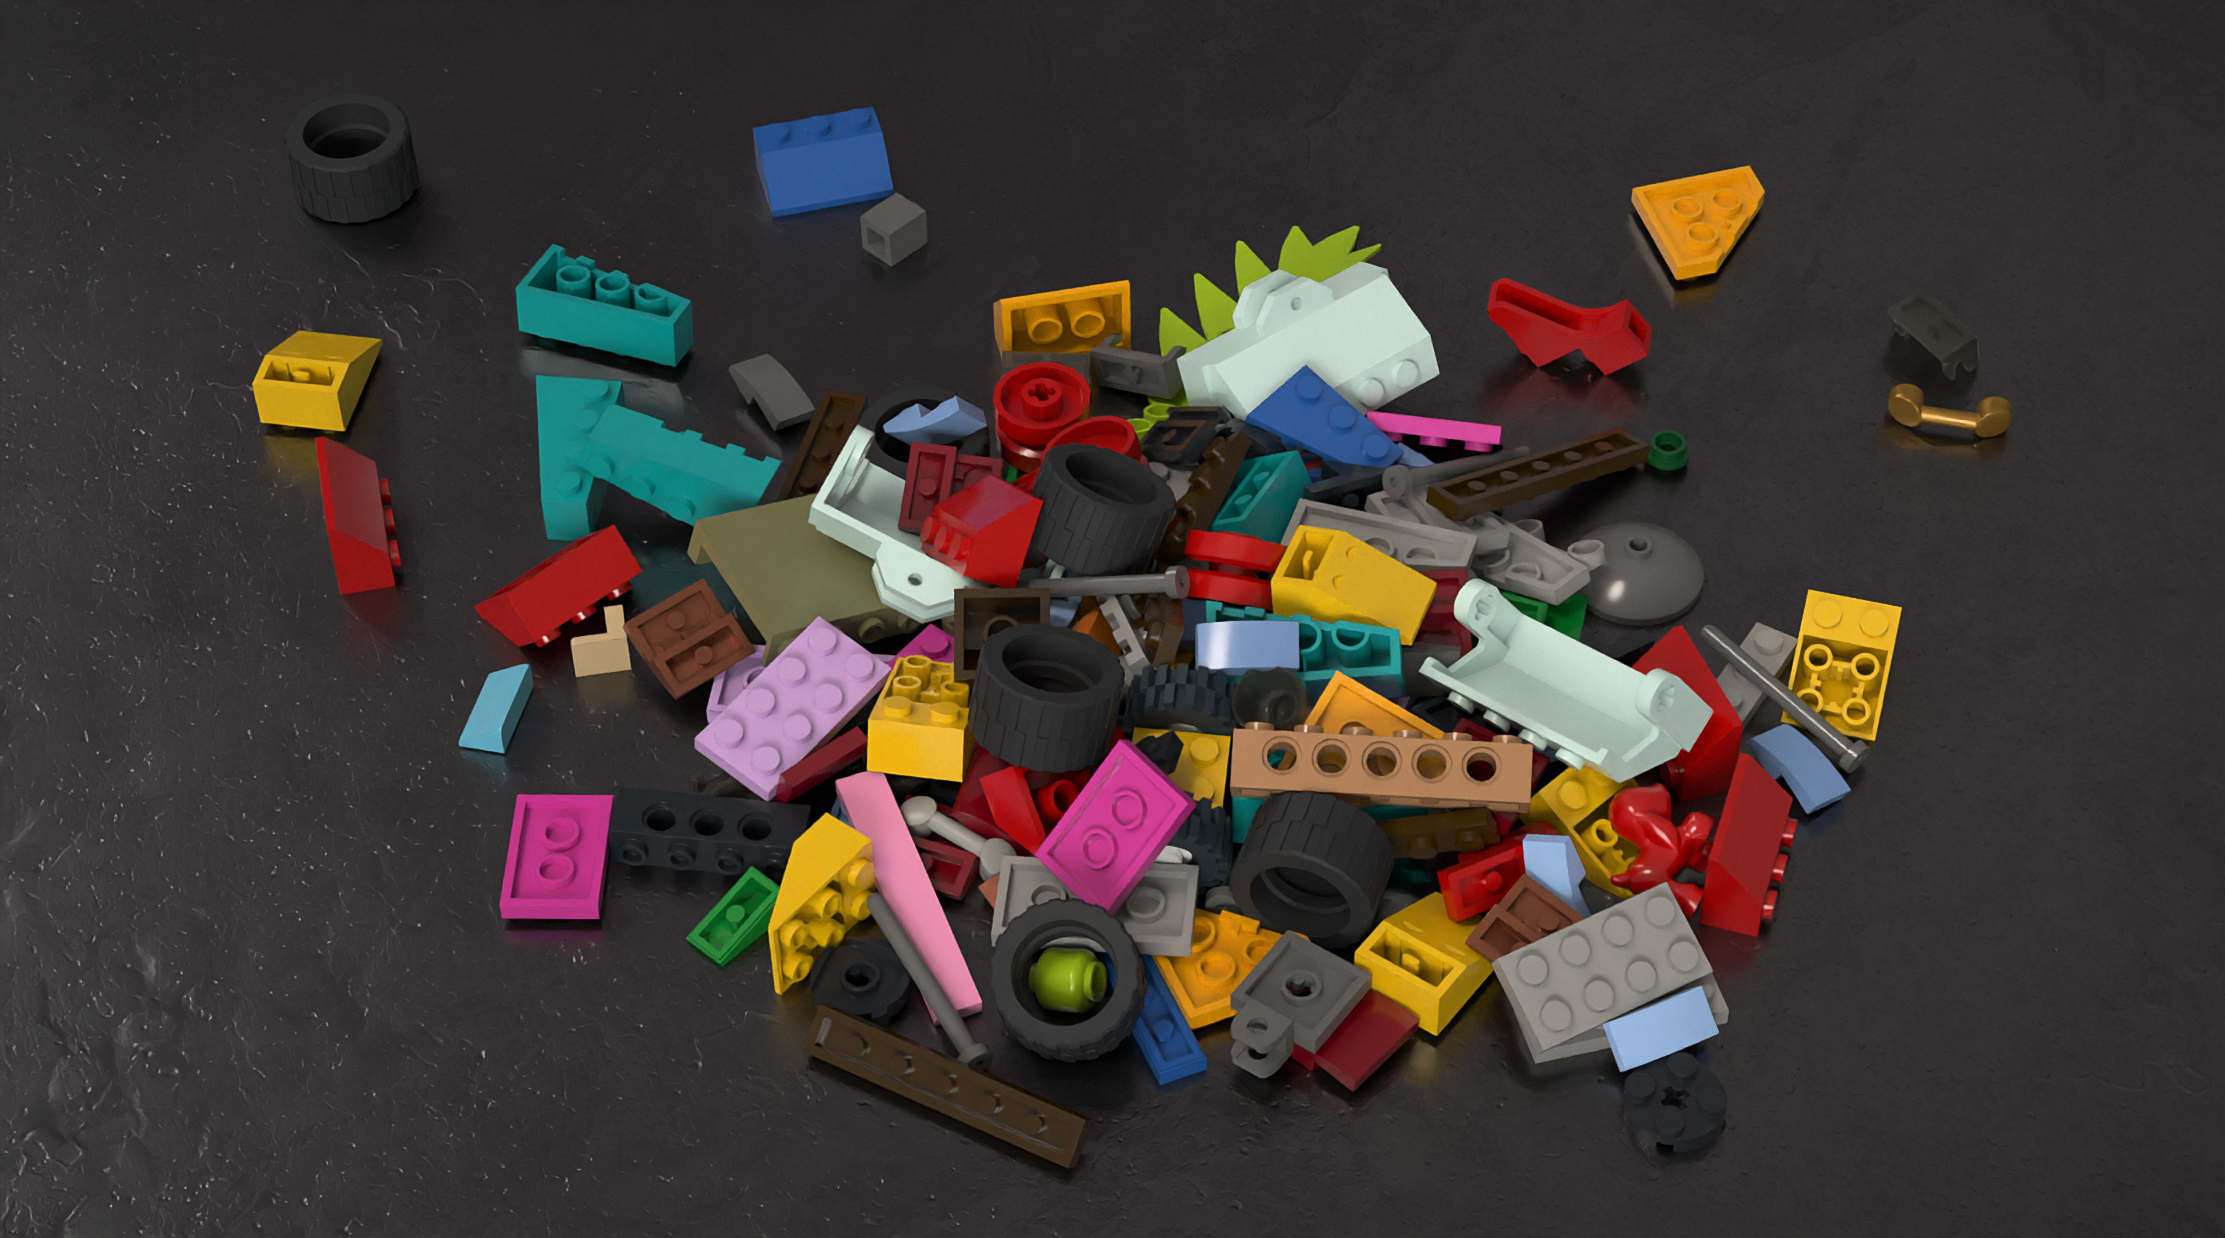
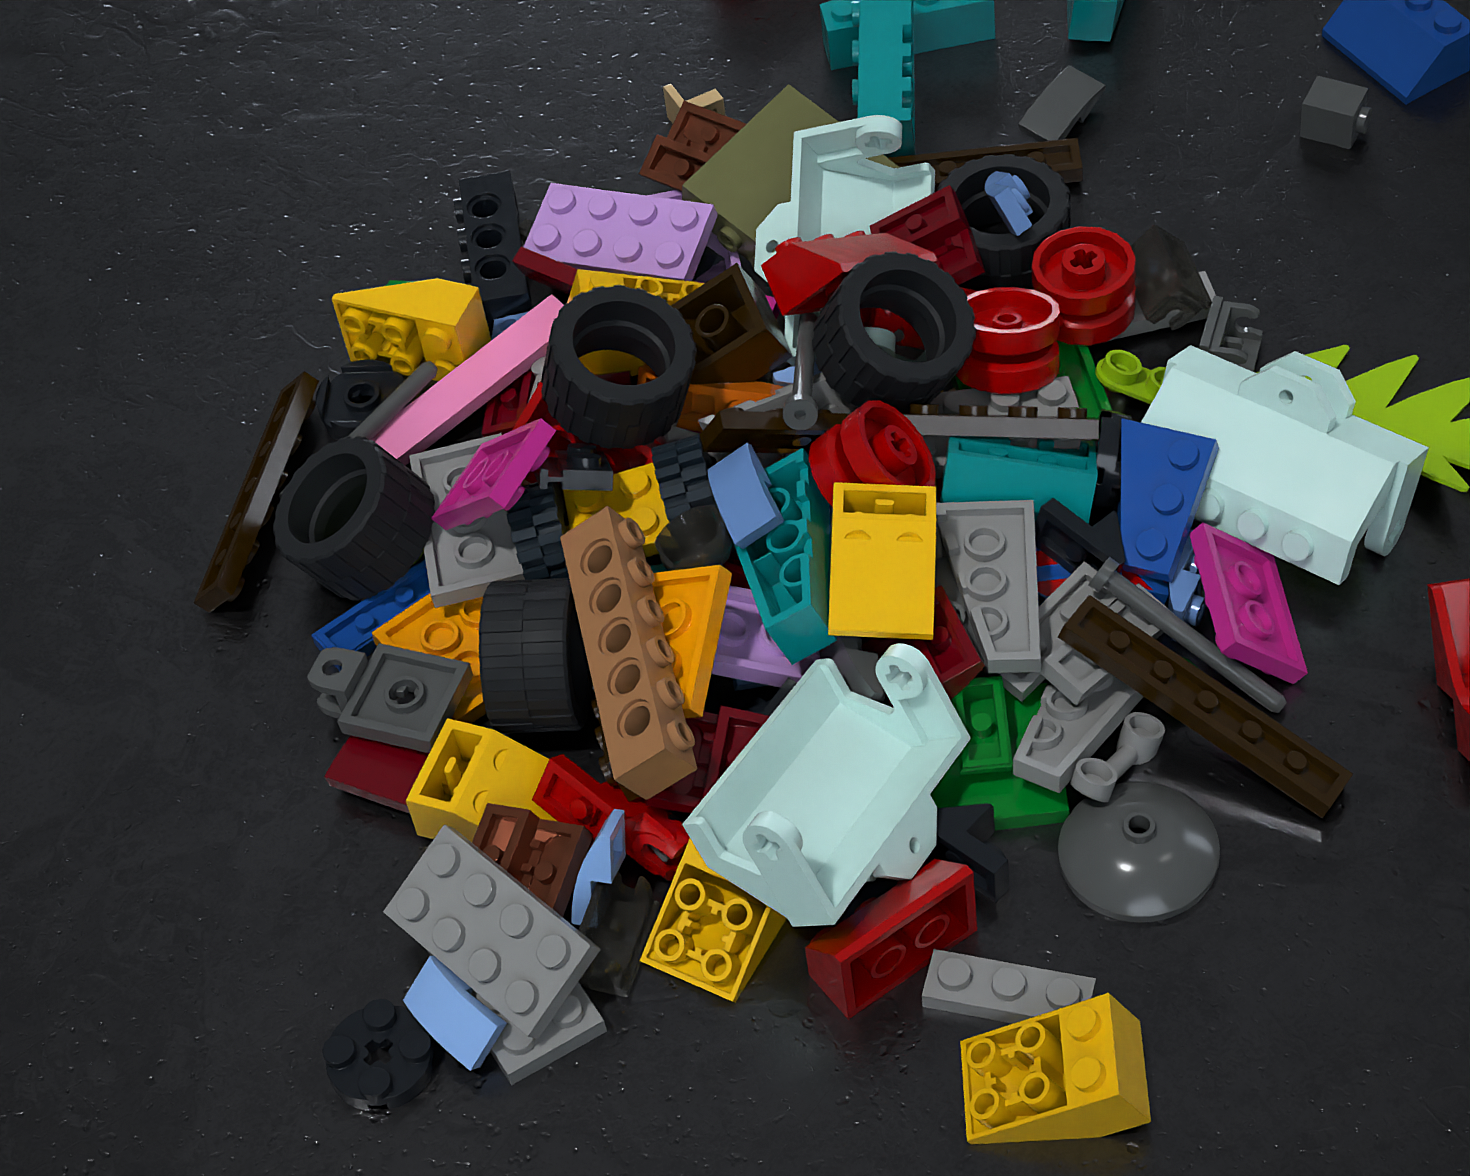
camera: 80 degrees right, 5 degrees up
medium azure slope [459,664,534,753] -> none
red slope [473,525,642,648] -> none
dark pink plate [499,794,615,919] -> none
light orange slope [993,280,1131,369] -> none
black plate [1140,406,1230,465] -> none
red animal [1608,783,1714,920] -> none
dark green plate [1647,430,1690,470] -> none
red slope [1699,753,1798,937] -> none
dark grey bar [1700,624,1870,773] -> none
medium blue slope [1747,723,1851,814] -> none

